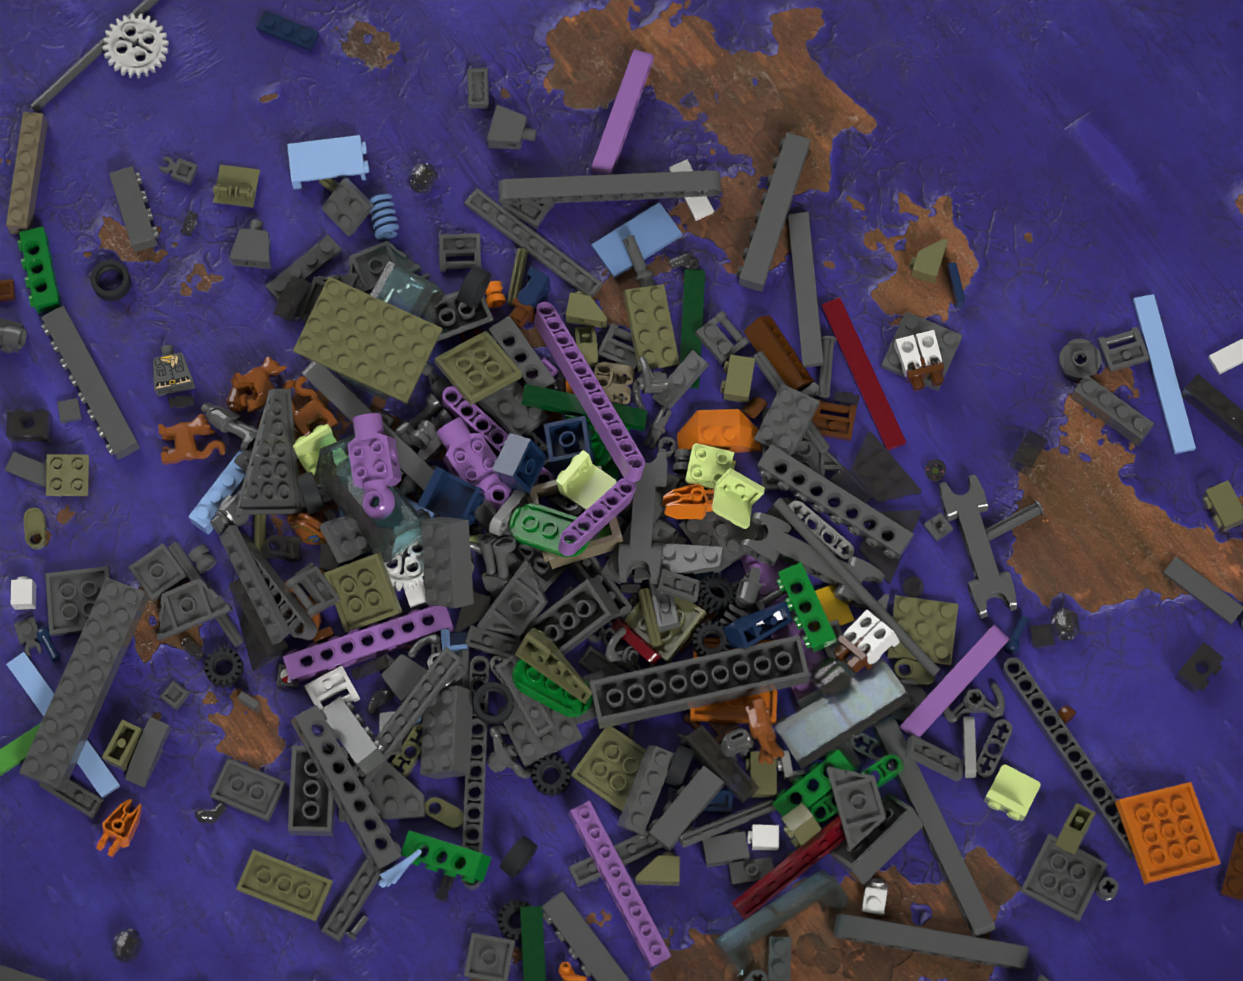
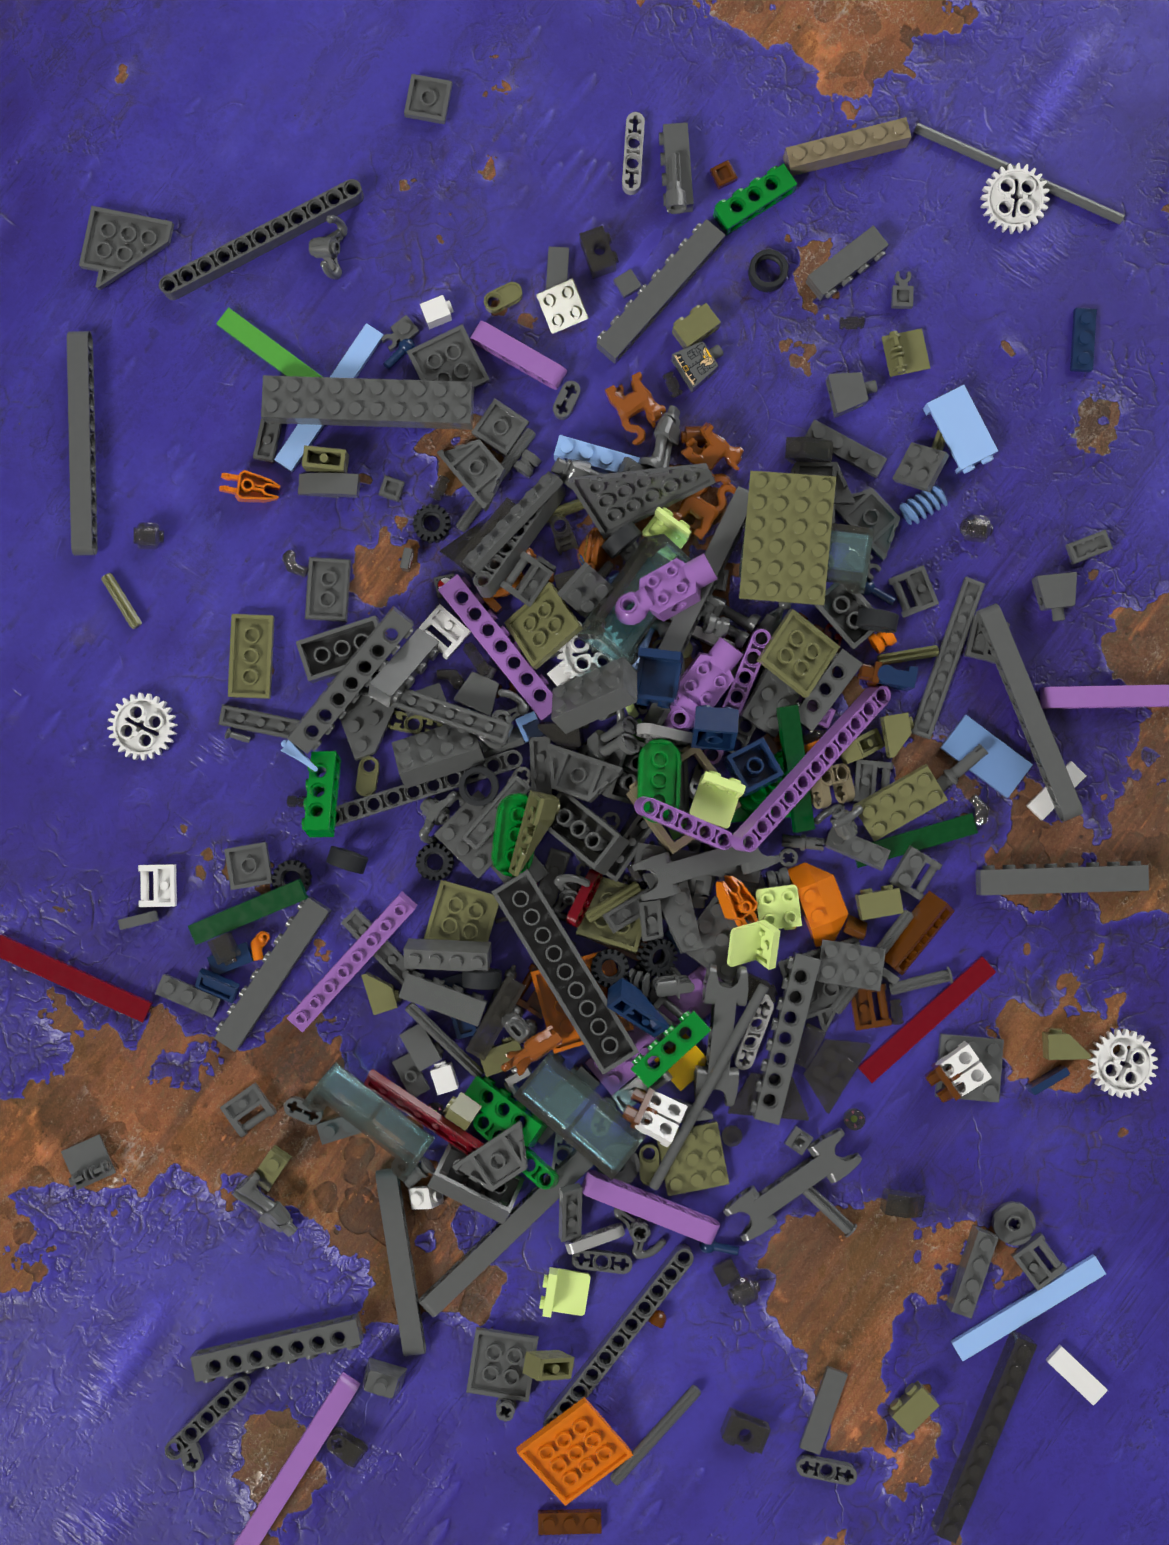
camera: 70 degrees right, 15 degrees up
dark grey tile [788,212,824,368] -> none
clear smoke brick [808,656,852,697] -> none
none -> dark grey pin [402,1156,435,1188]
none -> medium lavender beam [470,321,567,390]
none -> dark grey beam [553,381,580,420]
none -> dark grey axle [610,1385,701,1486]
none -> olive brick [672,303,721,349]
none -> dark blue bar [859,579,896,606]
none -> white gear [1087,1029,1158,1098]

